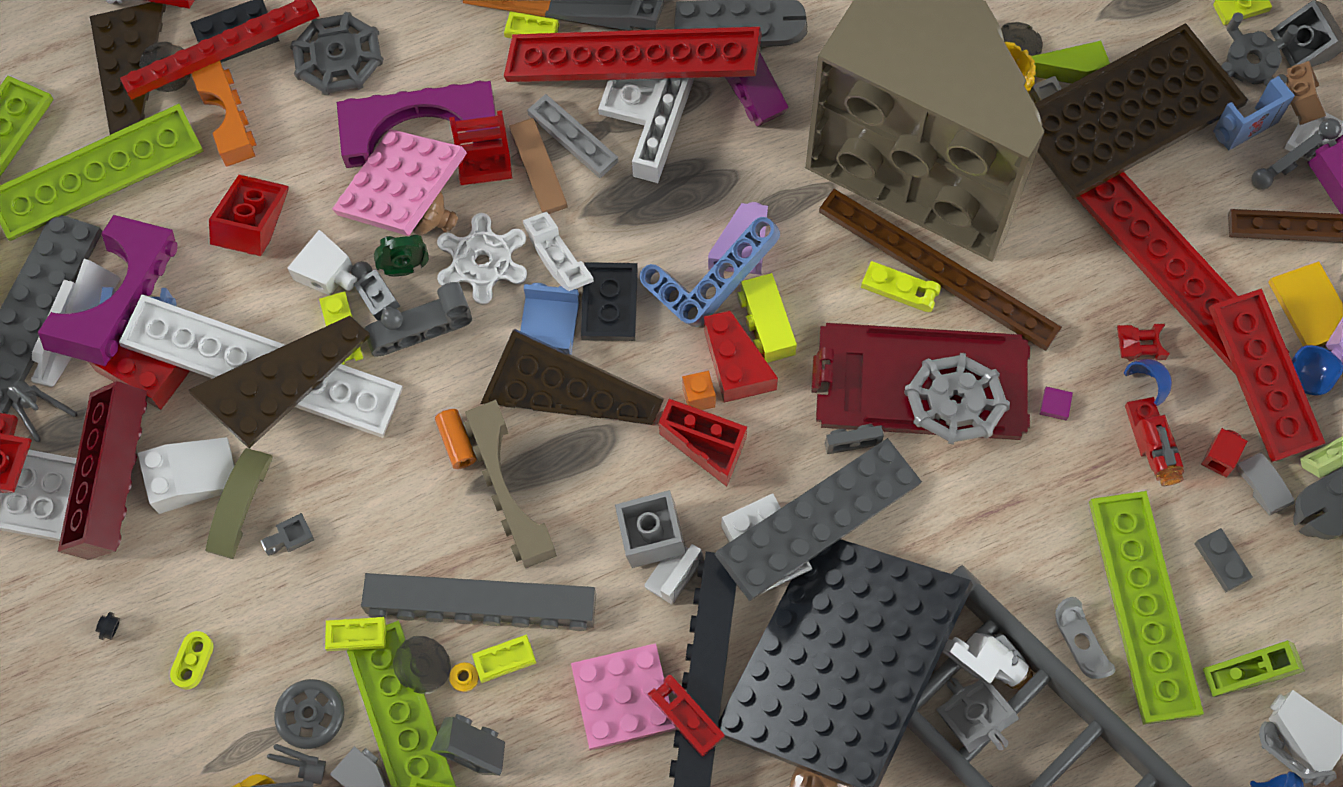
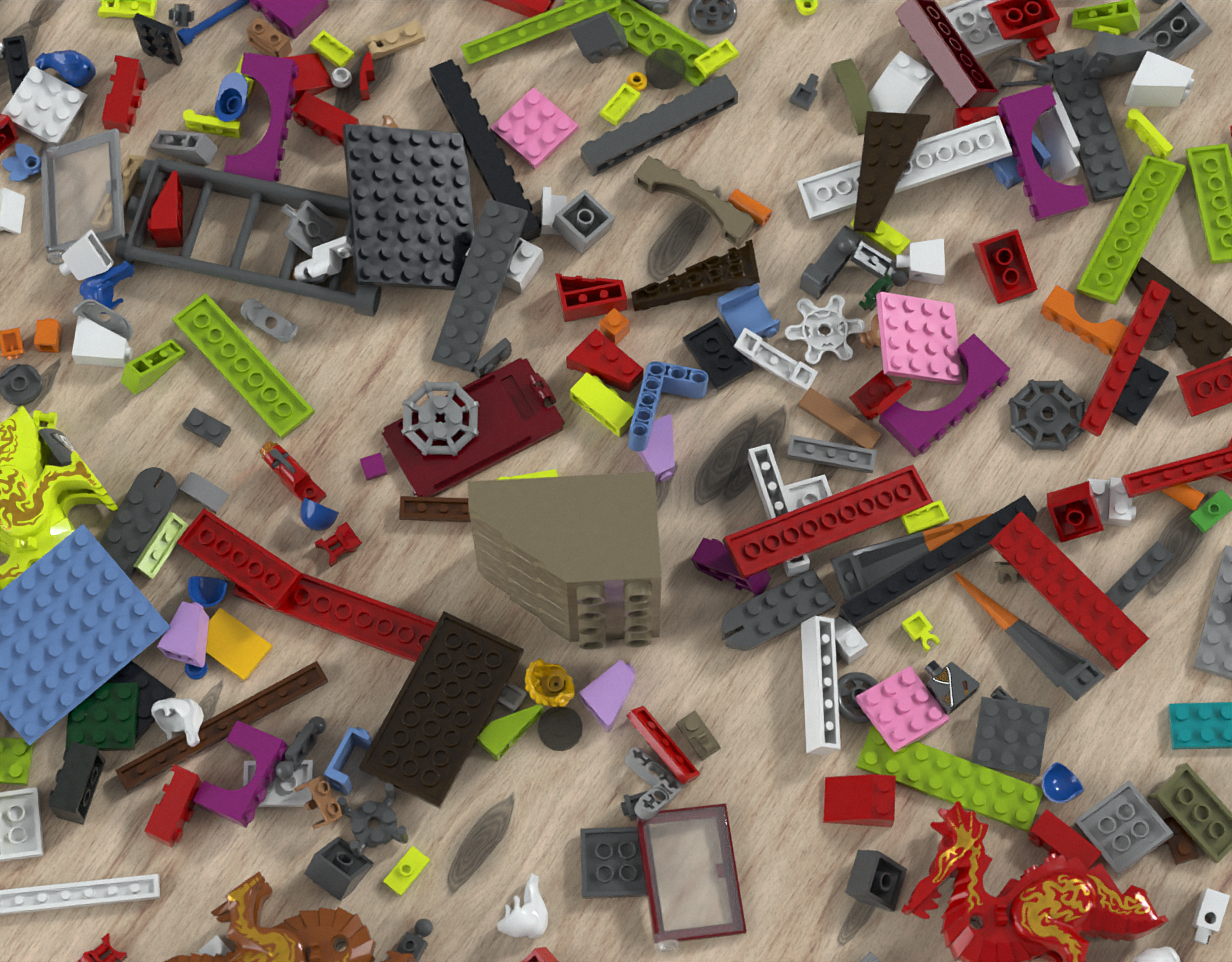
camera: 145 degrees right, 0 degrees up
red plate [647,674,725,757] -> none
red brick [1201,428,1248,478] -> none

